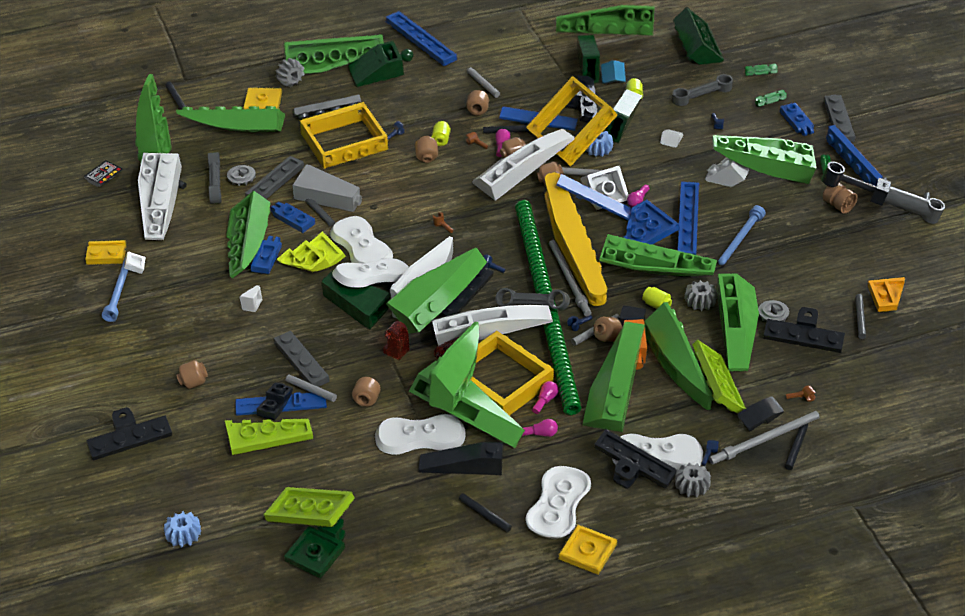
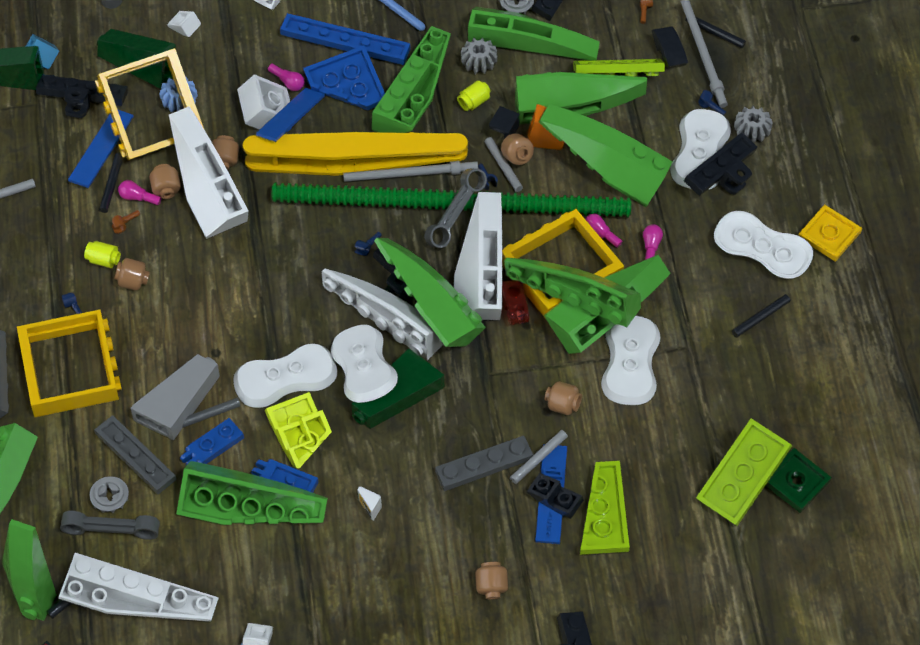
camera: 80 degrees left, 15 degrees up
light blue gear [164,511,201,547] -> none
clear red leg [383,321,410,360] -> none
black wedge [419,441,504,475] -> none
dark orange hand [433,212,454,233] -> none
medium nougat head [466,90,489,115] -> none
light grey bar [562,167,603,176] -> none
neon yellow brick [626,79,643,99] -> none

